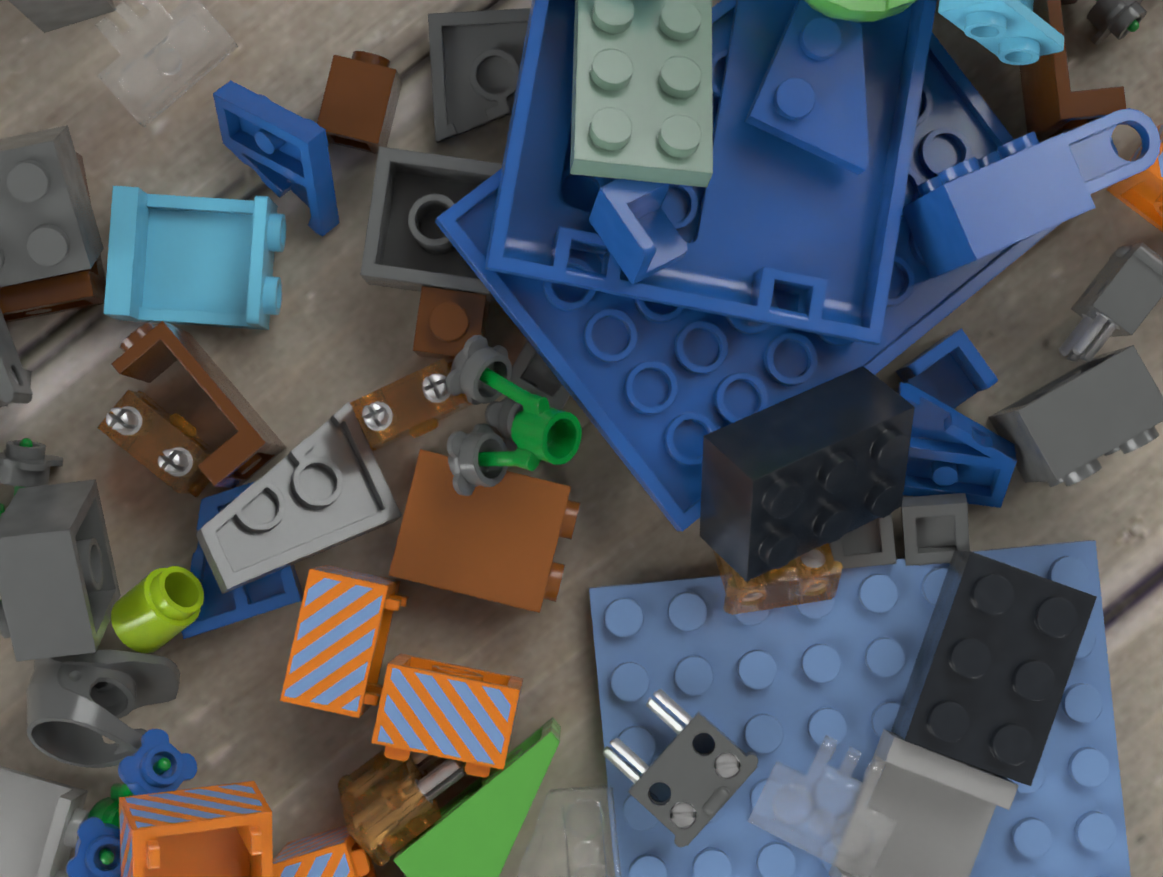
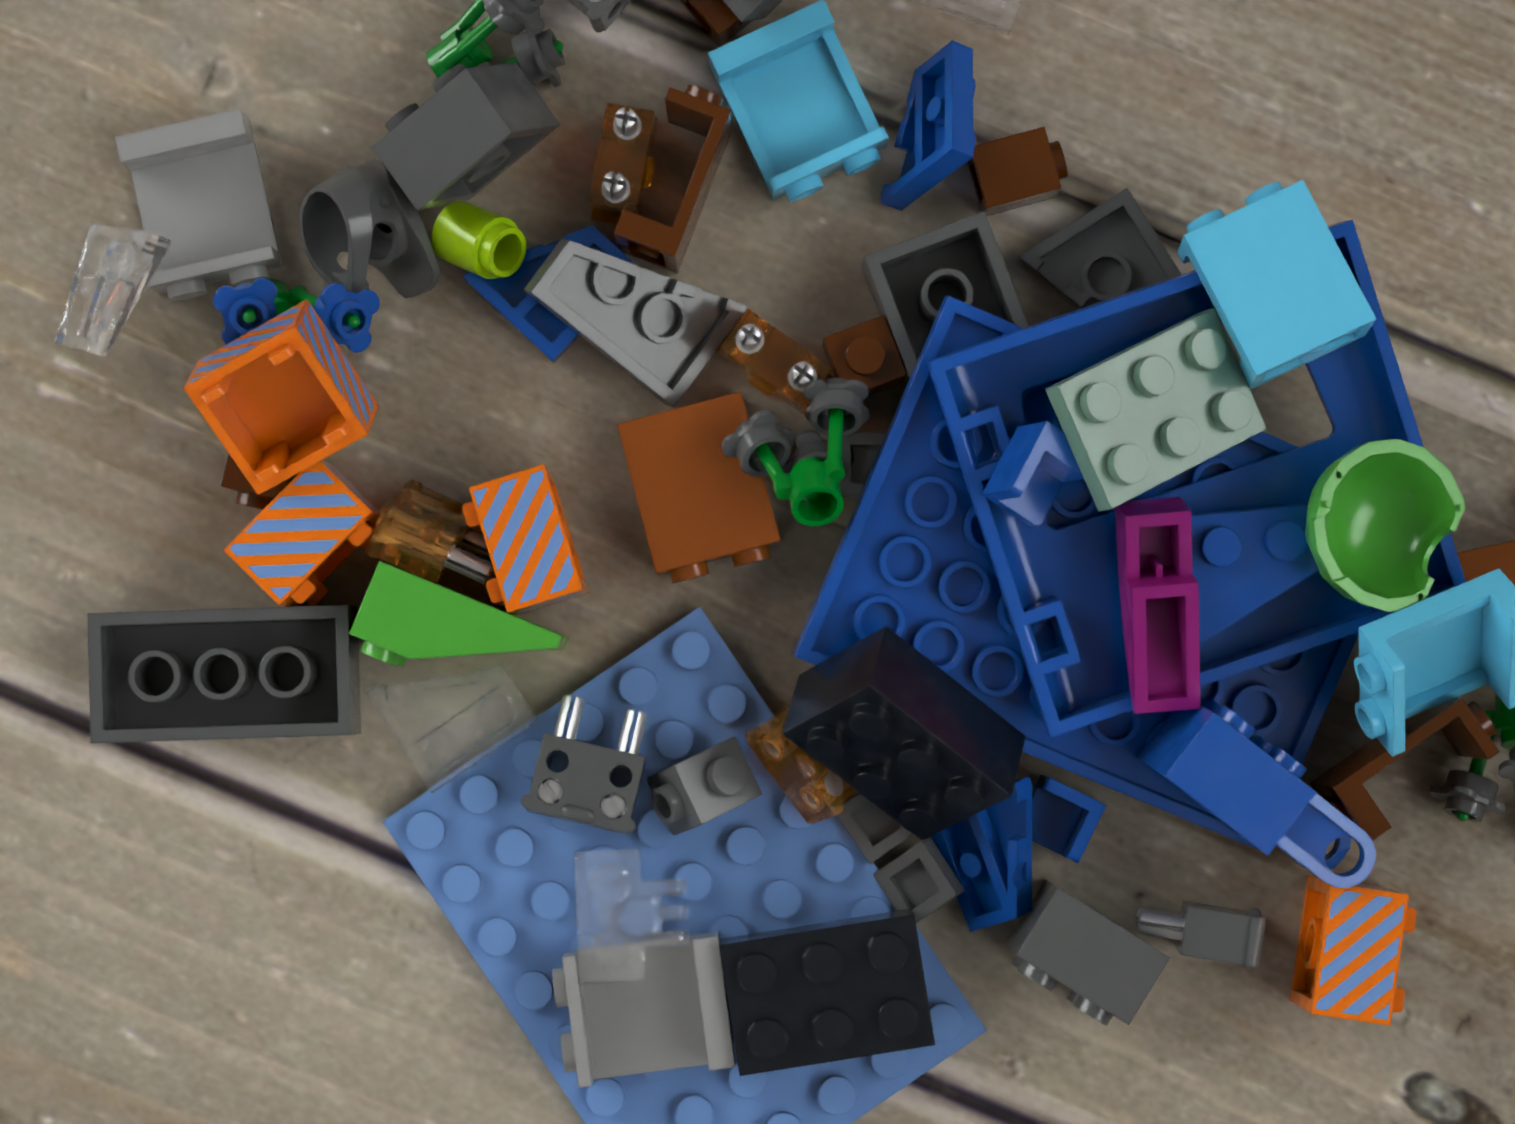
camera: 60 degrees right, 0 degrees up
orange container [280,565,409,718] -> none
none -> dark grey bracket [647,736,762,835]
none -> magenta slope [1115,497,1201,714]

